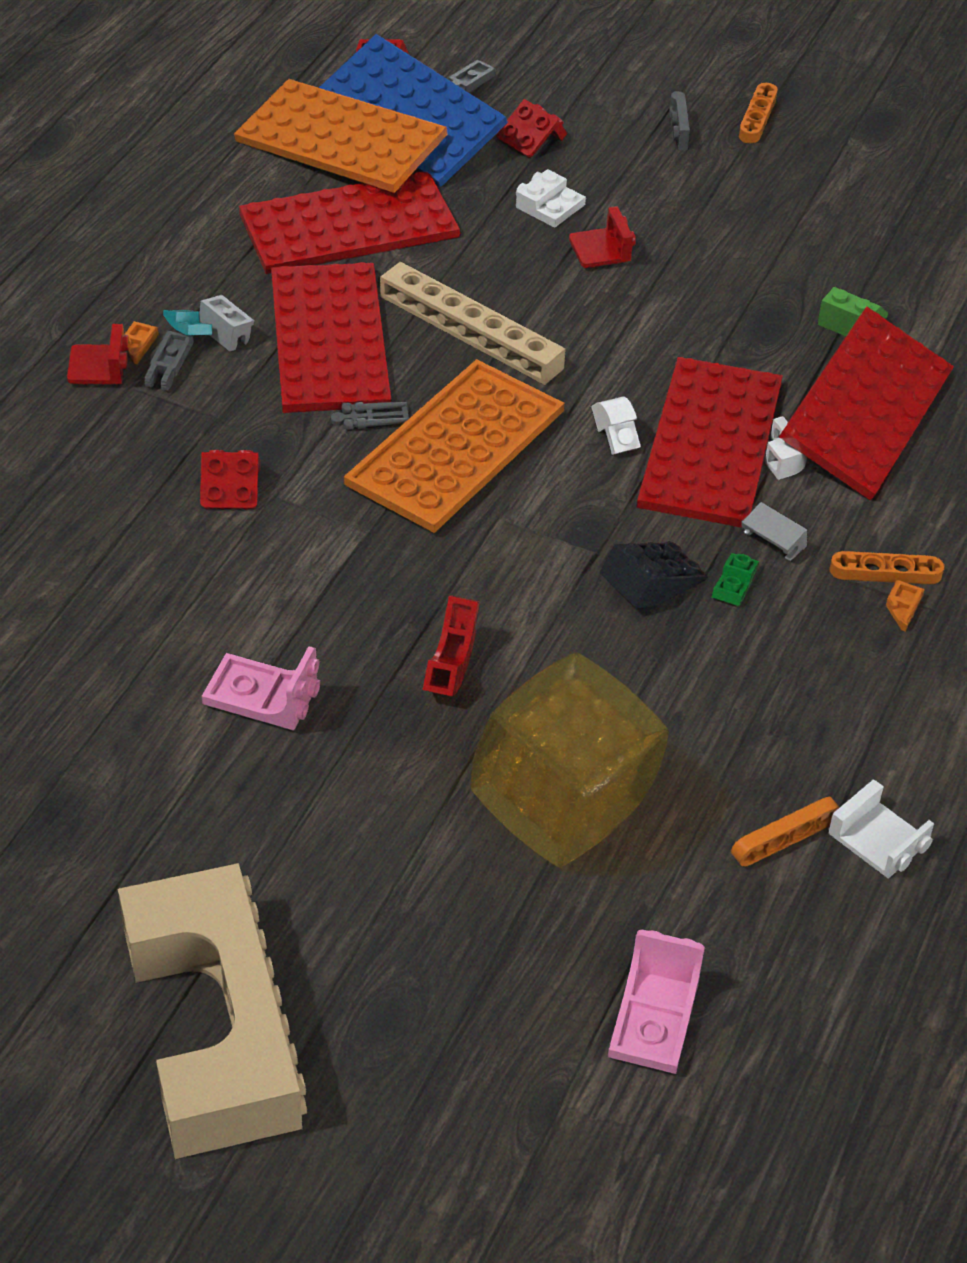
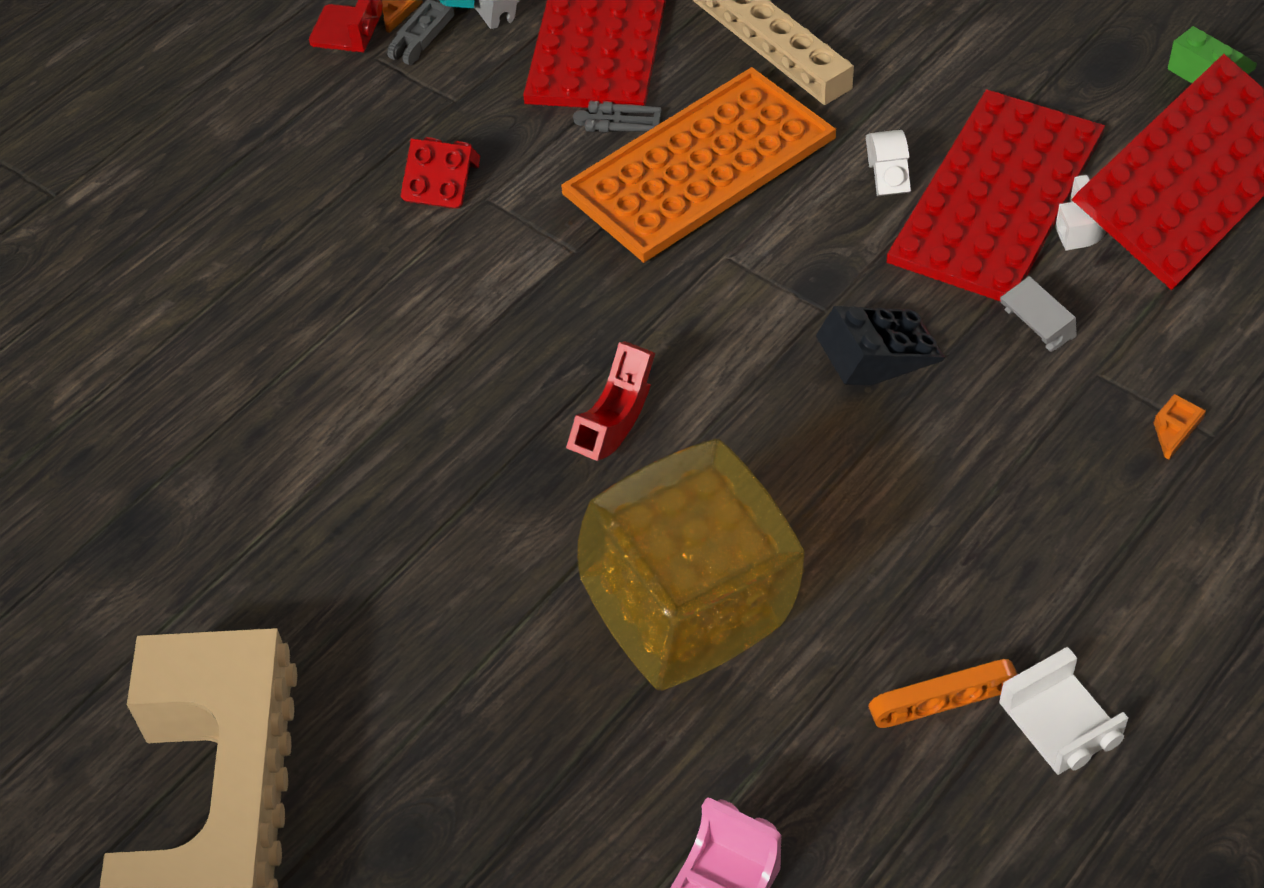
camera: 20 degrees right, 5 degrees up
bright pink bracket [202,646,320,730] -> none
green slope [711,553,759,606] -> none
orange beam [829,551,944,584] -> none

